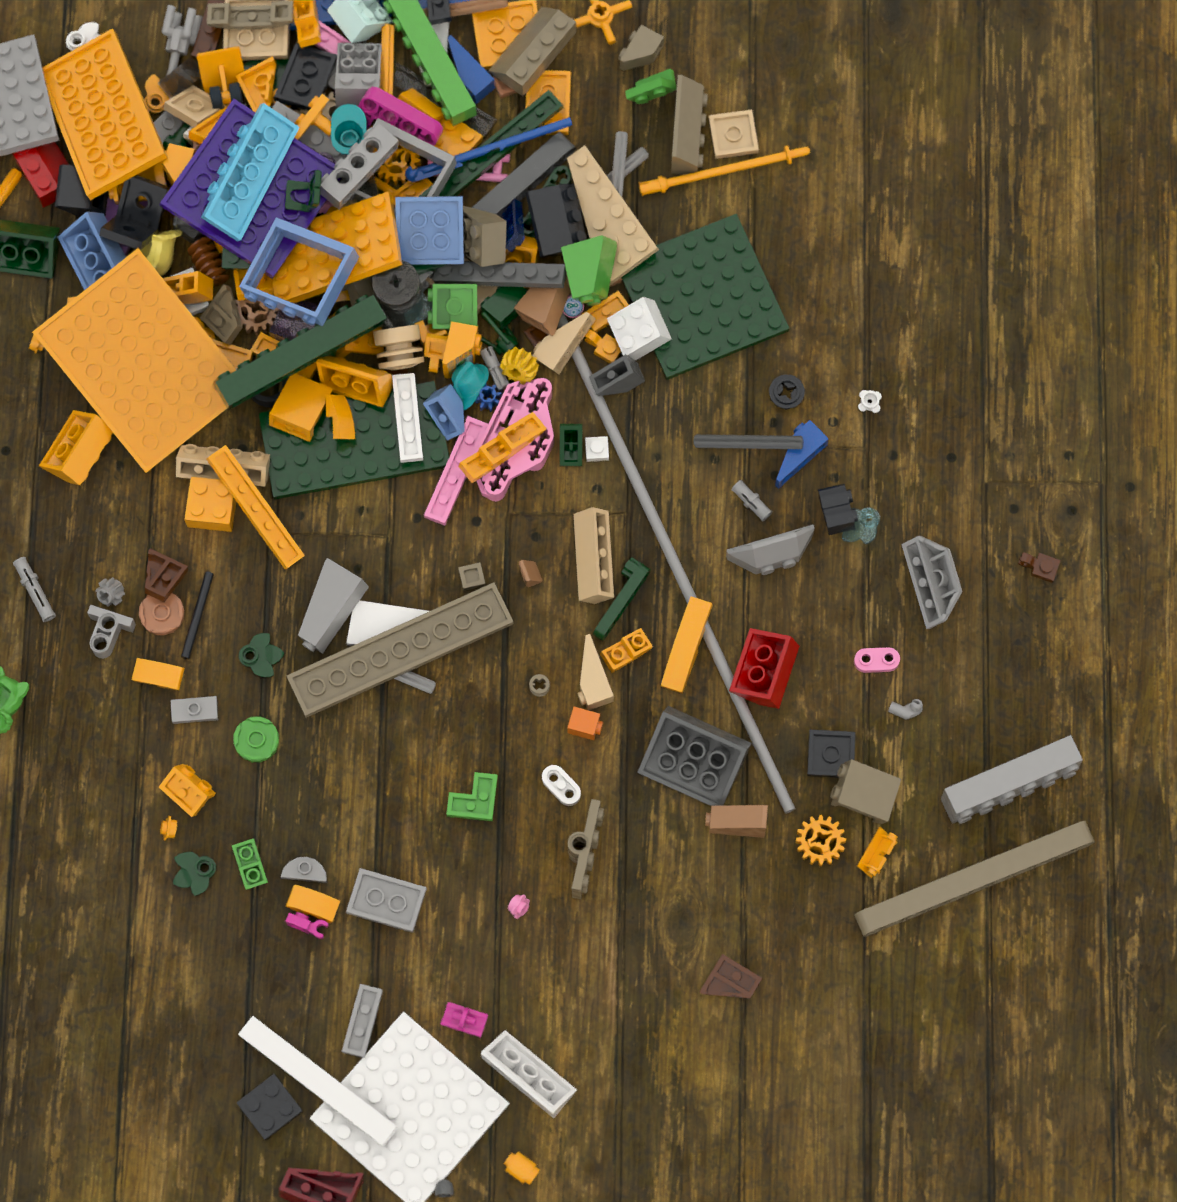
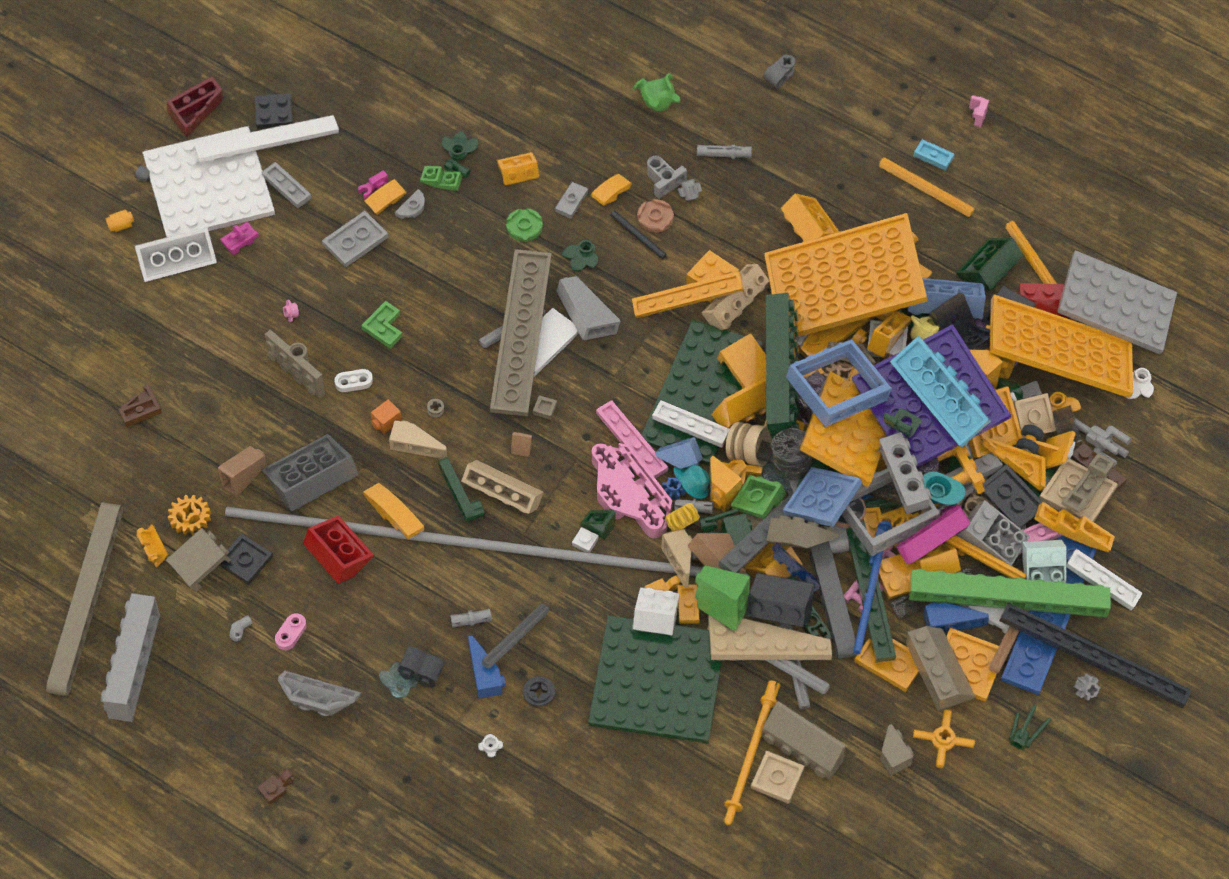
camera: 120 degrees right, 15 degrees down
reddish brown wing [145,548,188,603] -> none
light orange plate [160,816,177,841] -> none
light orange slope [326,394,355,440] -> none
light orange slope [458,412,547,483] -> none
dark grey slope [589,354,645,396] -> none
light orange slope [600,628,653,673] -> none
bright green bracket [625,69,677,104] -> none
light grey wedge [726,524,815,575] -> none
none -> dark green arm [444,159,471,178]

